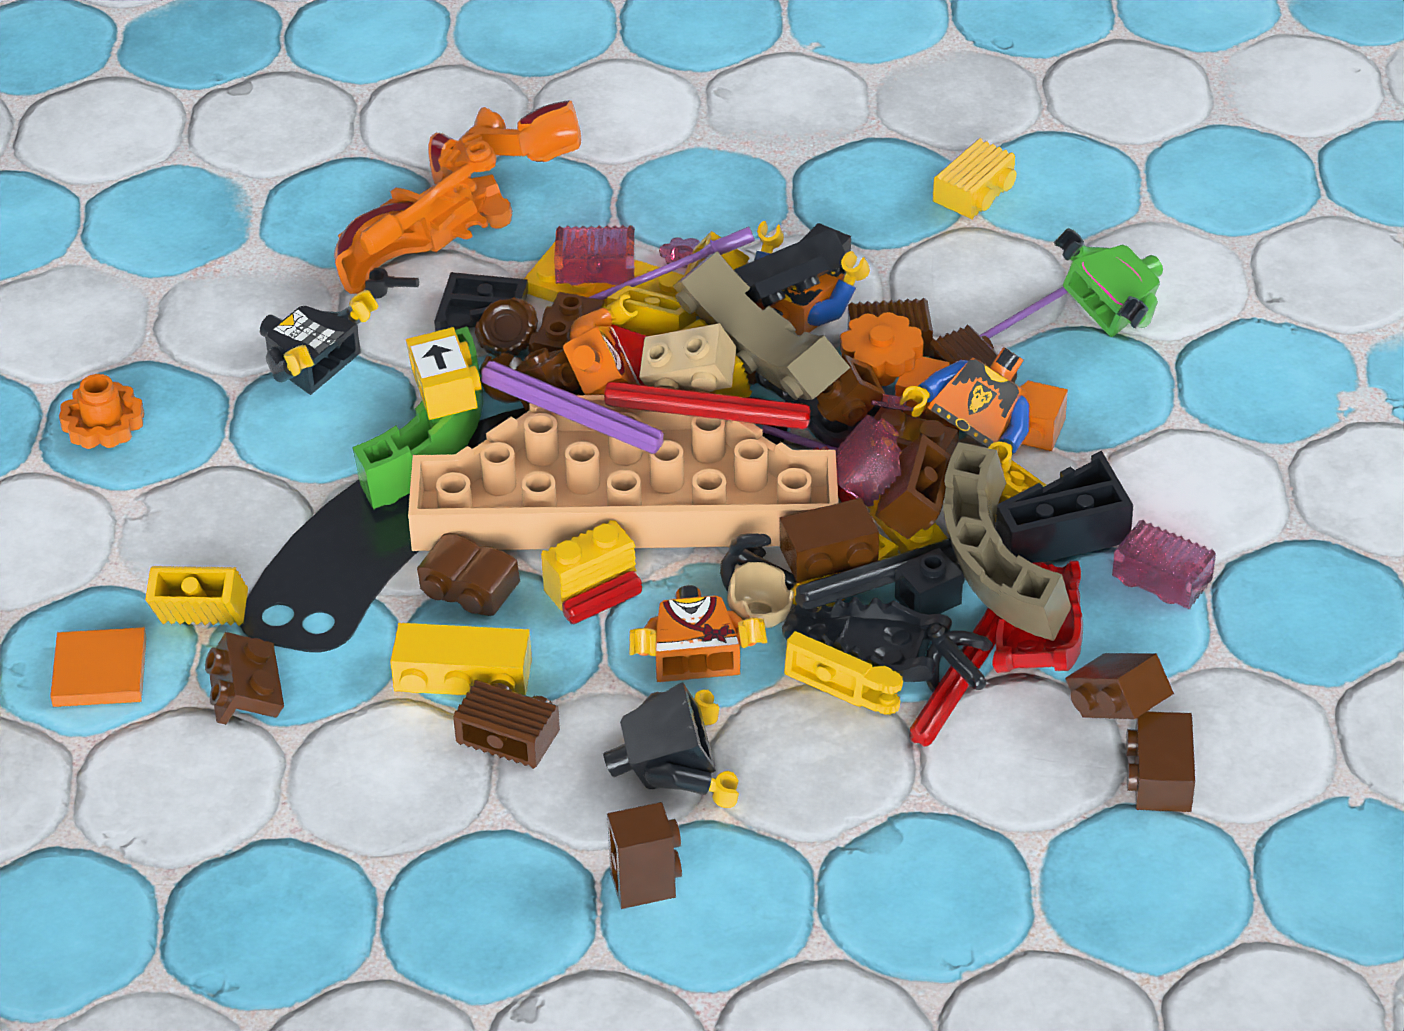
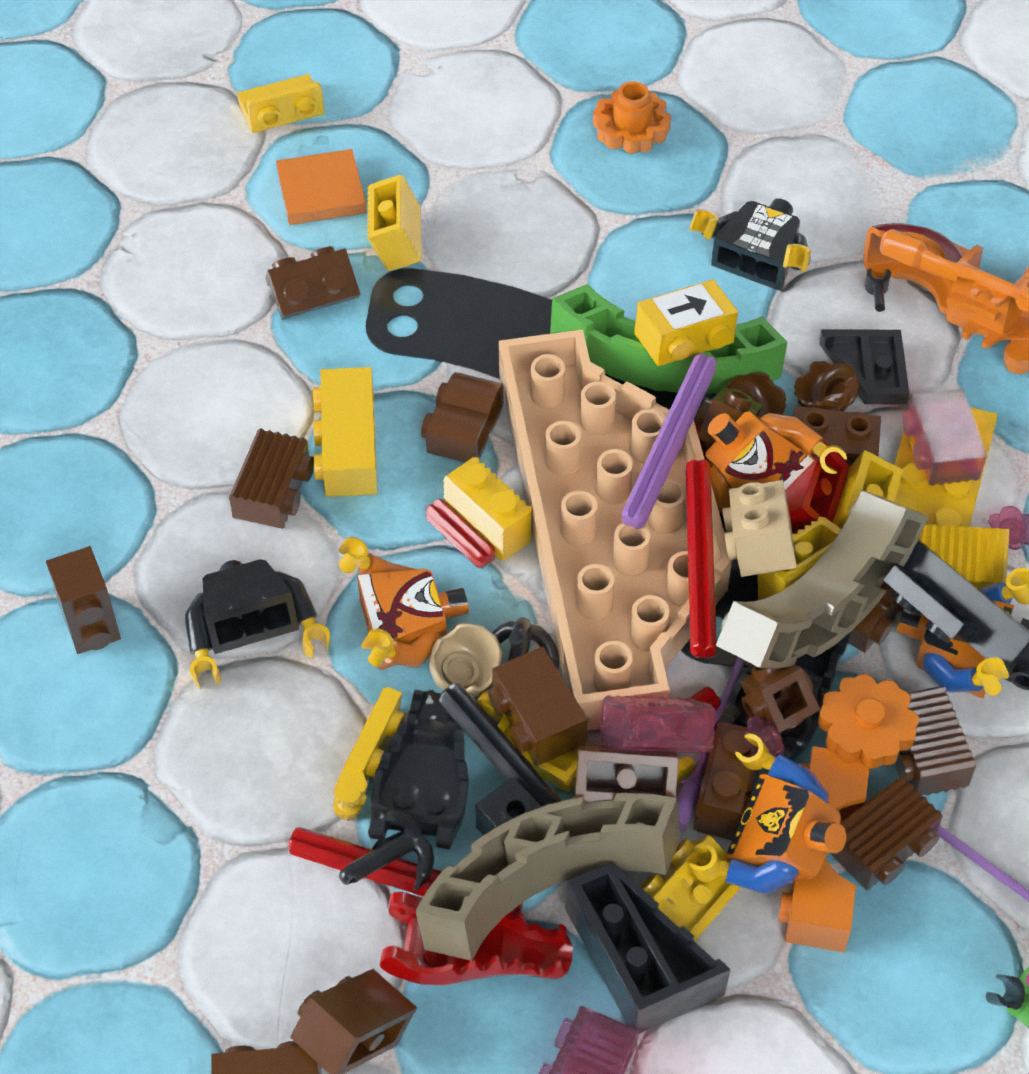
camera: 80 degrees right, 10 degrees up
medium lavender piece [589,226,755,300] -> none

